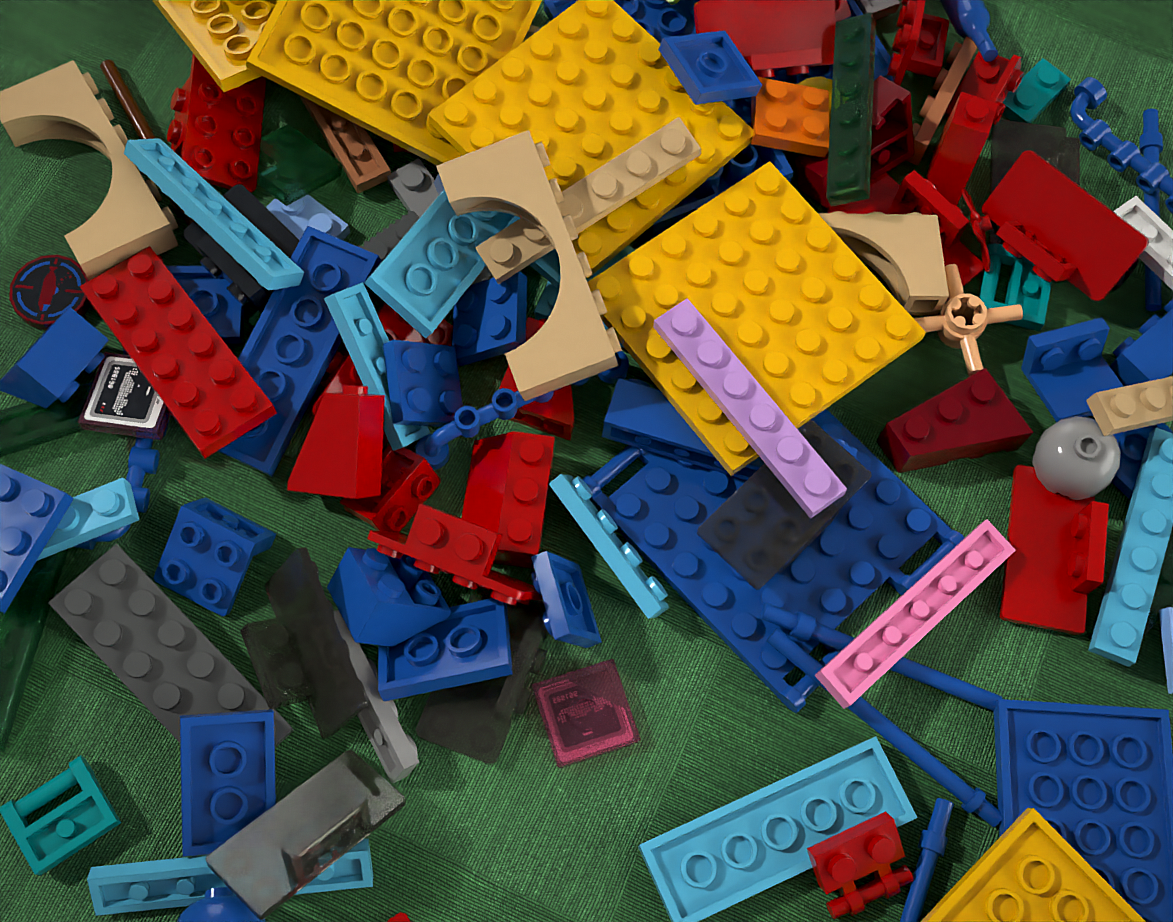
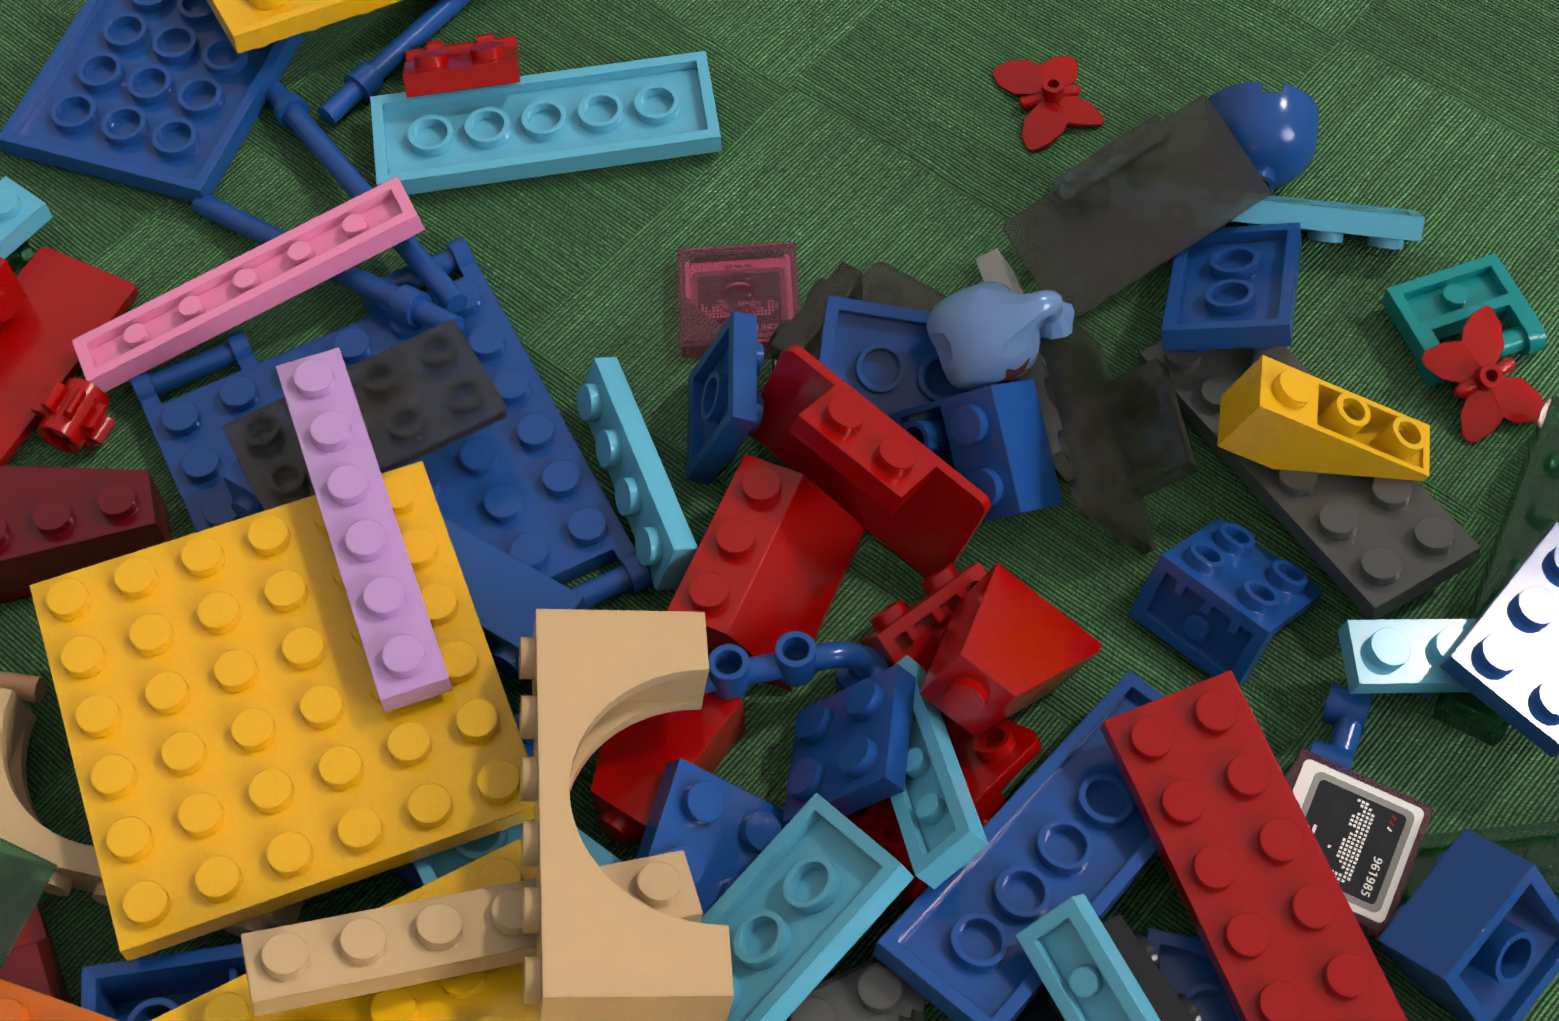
camera: 155 degrees left, 10 degrees down
none -> red gear [31,377,116,454]
none -> medium blue piece [926,281,1074,391]
none -> yellow slope [1217,355,1430,481]
none -> red piece [1421,305,1547,442]

